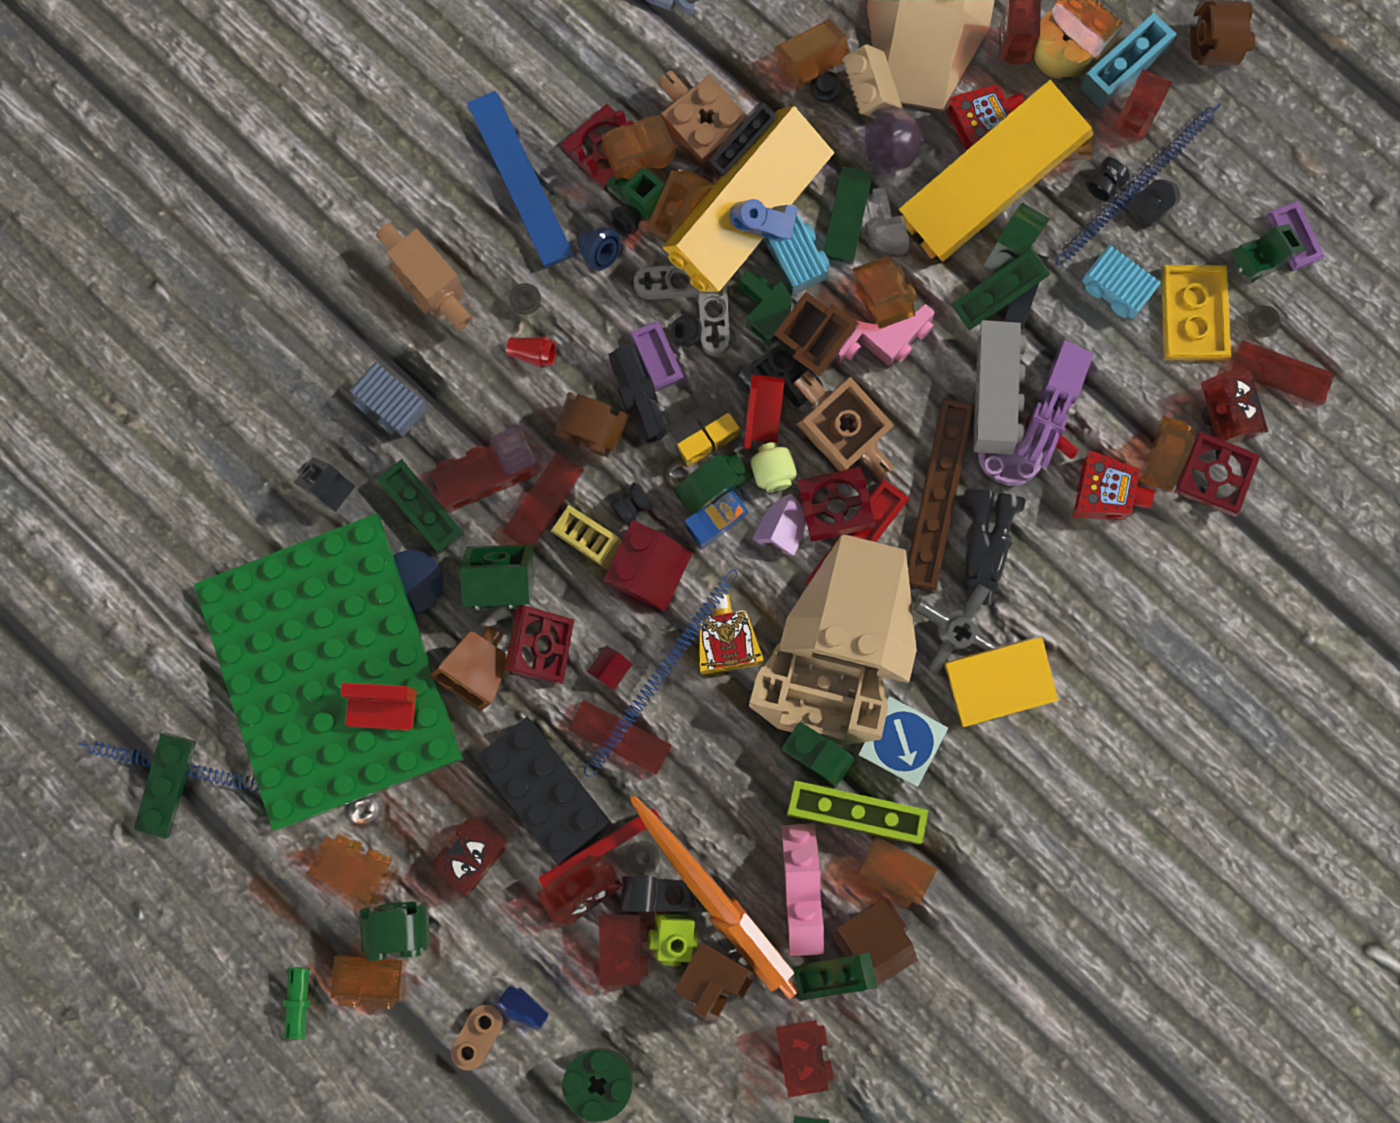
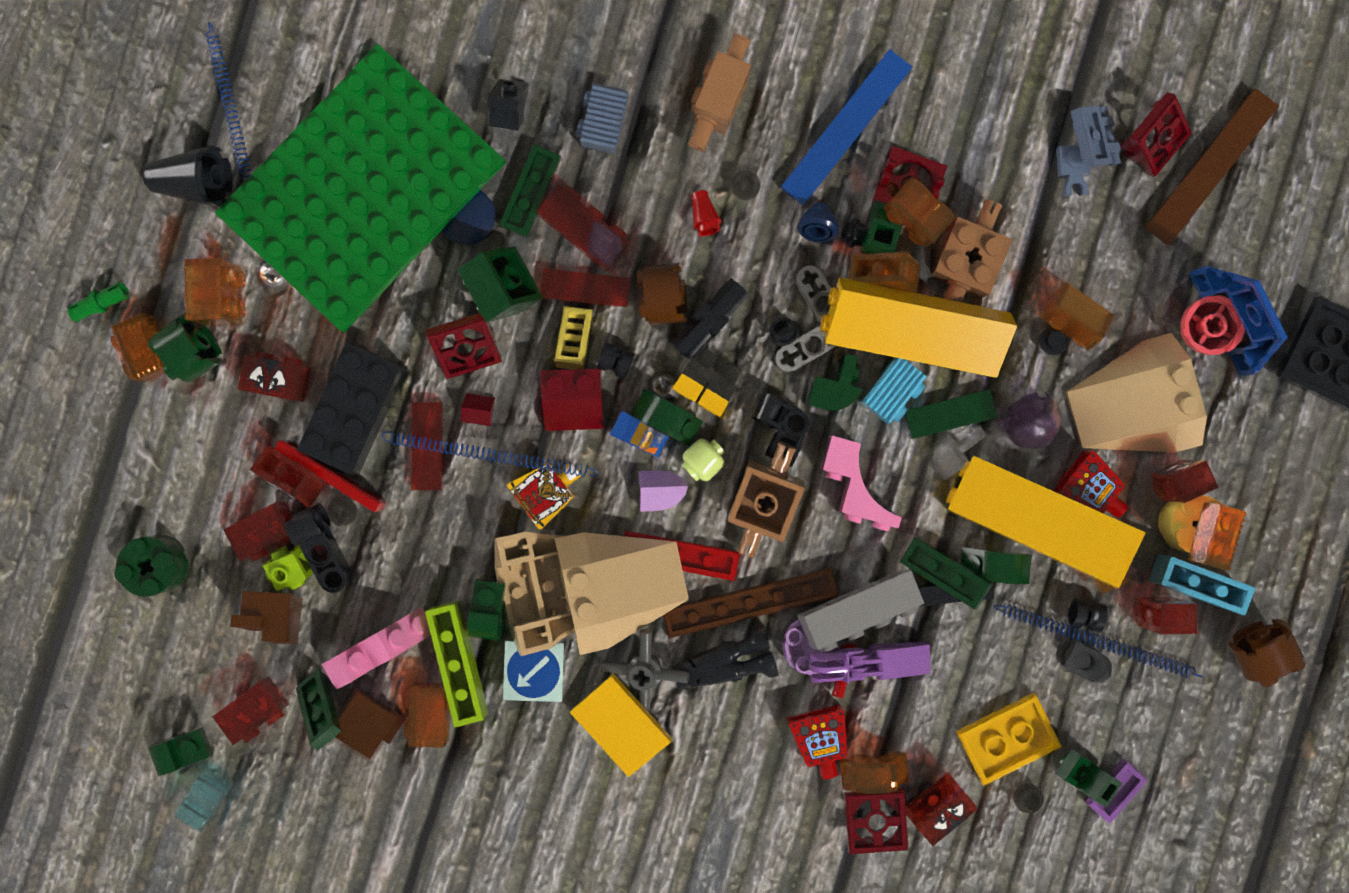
camera: 65 degrees right, 10 degrees up
dark green plate [133,732,197,839] -> none
red panel [341,682,417,731] -> none
dark orange torso [428,626,507,711] -> none
medium nougat plate [451,1004,504,1071] -> none
clear blue cone [496,984,549,1031] -> none
medium lavender tile [629,320,684,392] -> none
orange piece [630,795,799,999] -> none
black piece [704,102,777,177] -> none
leg [730,199,798,242] -> none
red panel [744,375,785,449] -> none
reddish brown plate [774,292,860,377] -> none
dark red piece [797,466,875,542] -> none
tan brick [842,44,902,121] -> none
clear orange brick [852,256,917,329] -> none
medium azure brick [1081,245,1161,320] -> none
clear red tile [1230,340,1335,406] -> none
none -> black cone [143,146,233,207]

